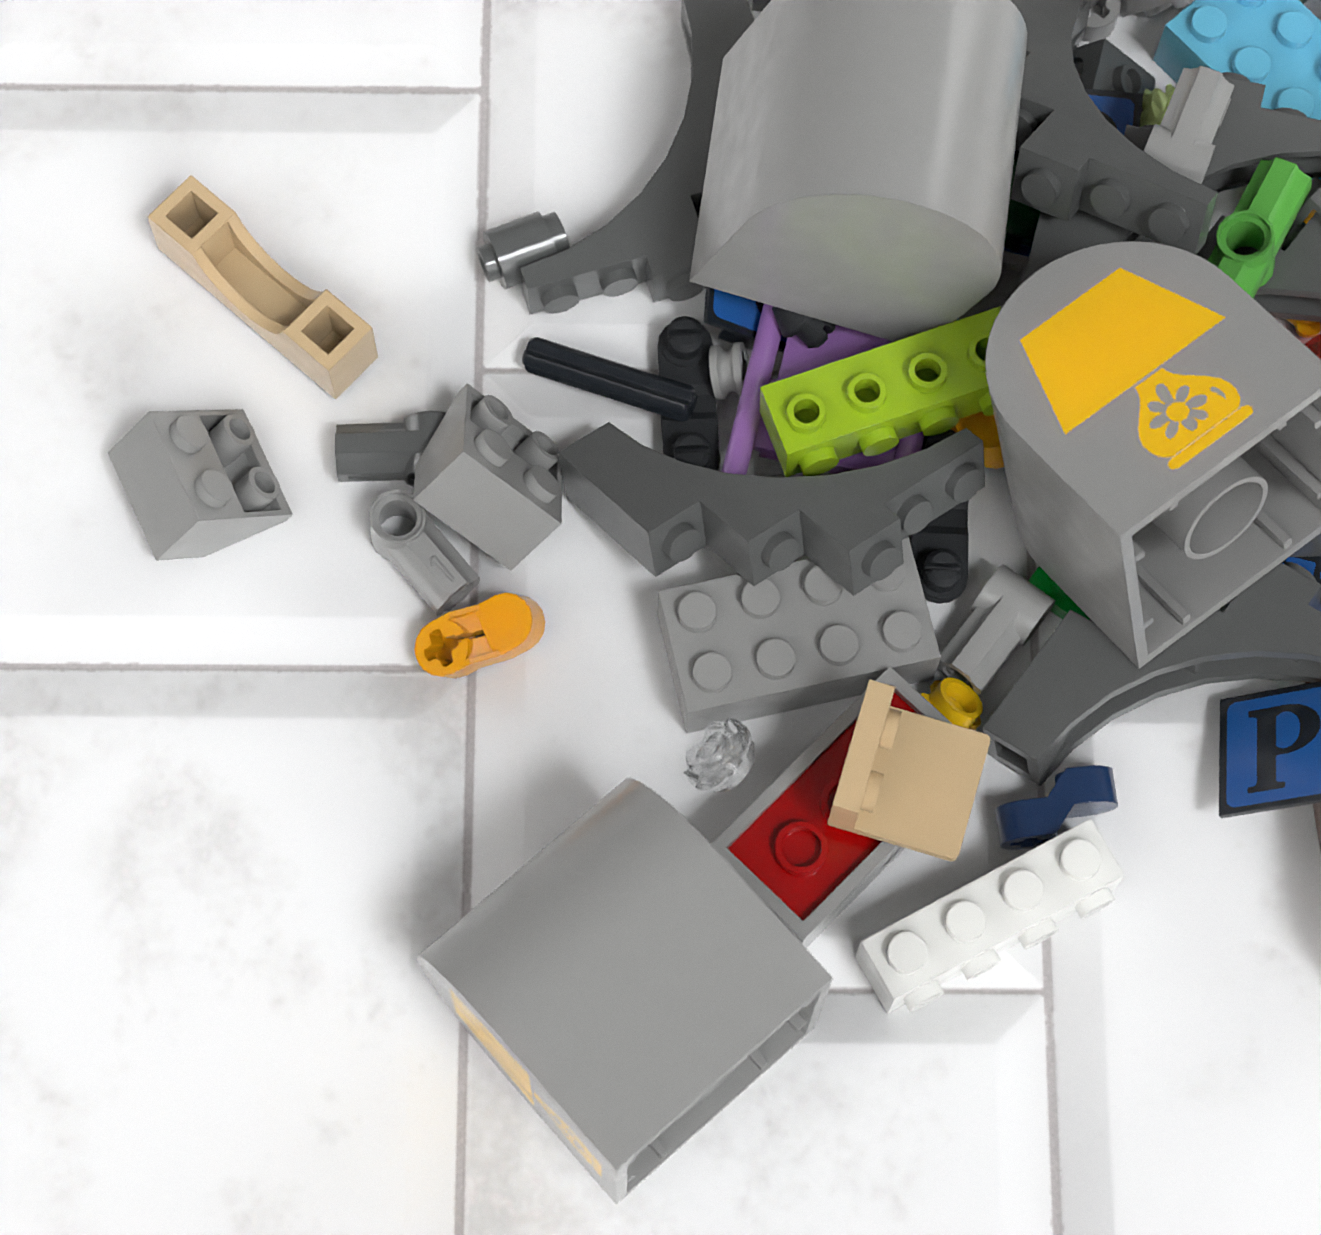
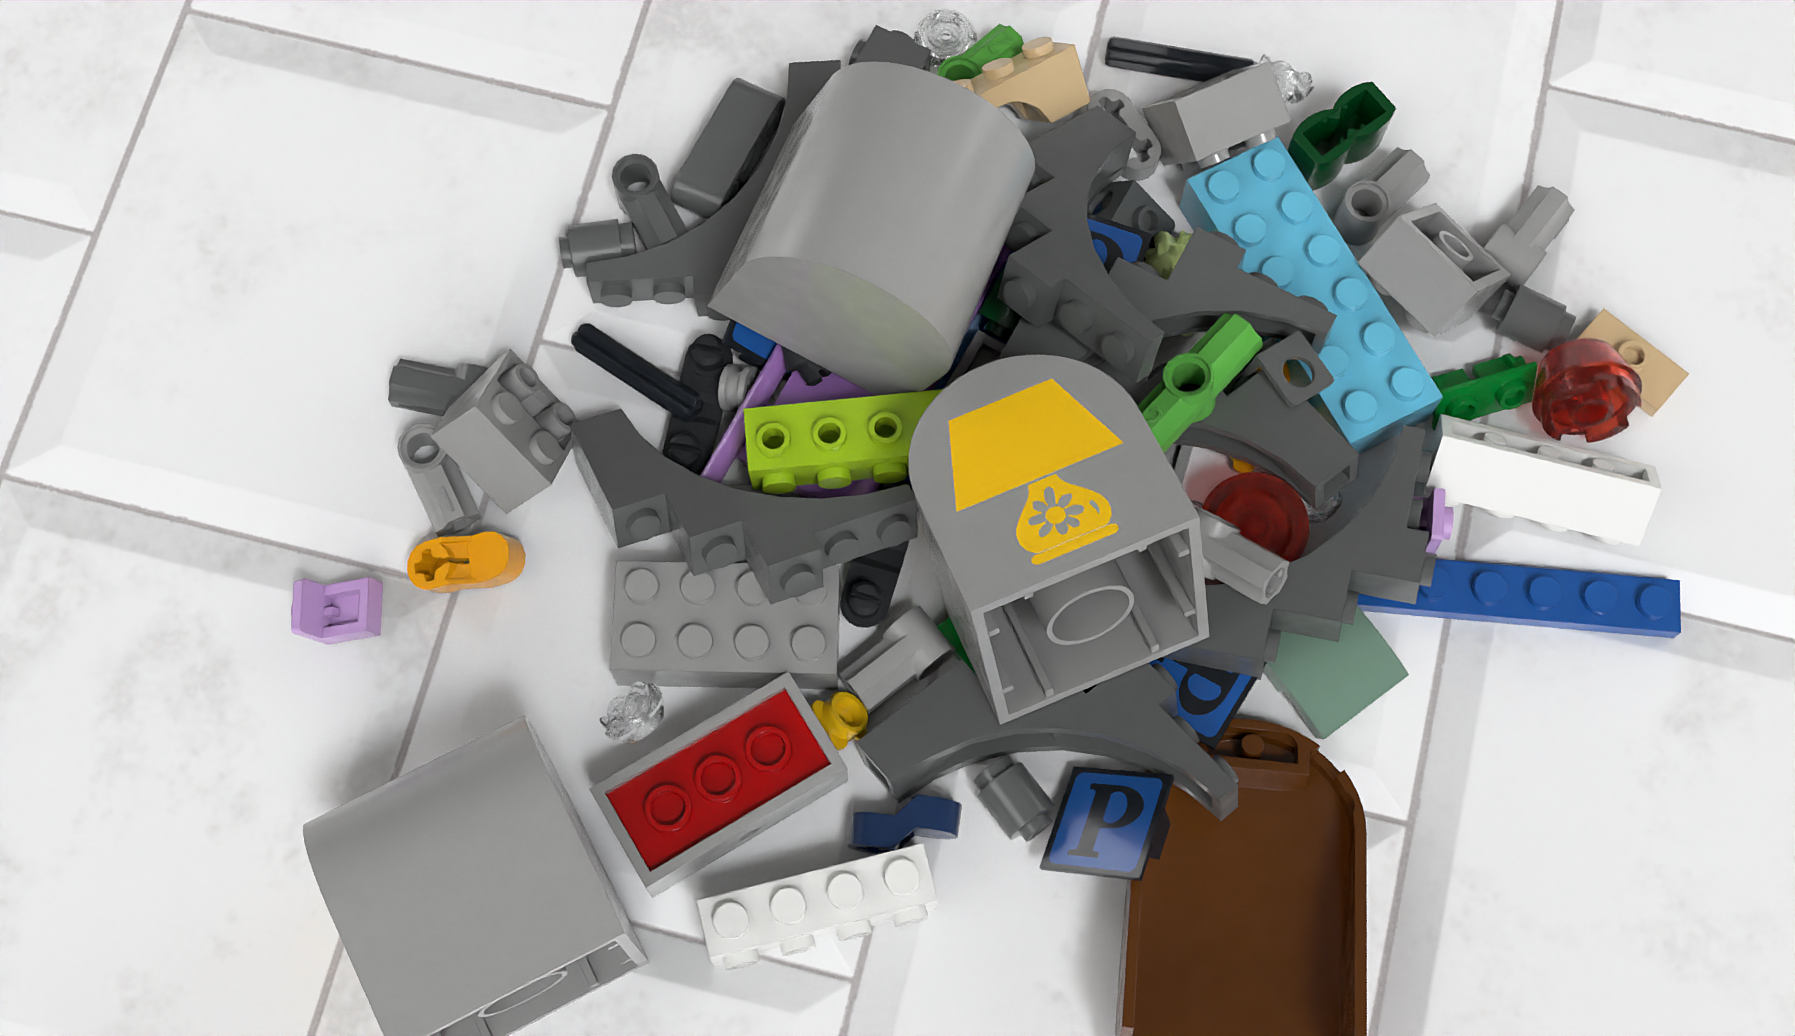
camera: 15 degrees right, 0 degrees up
light grey slope [108,409,293,561] -> none
tan arch [147,175,378,400] -> none
tan bracket [827,679,990,861] -> none
light grey piece [1144,66,1234,184] -> none
none -> lavender bracket [291,577,383,645]
none -> dark grey piece [612,154,688,250]
none -> dark grey beam [671,78,786,219]
none -> dark grey brick [973,755,1055,842]

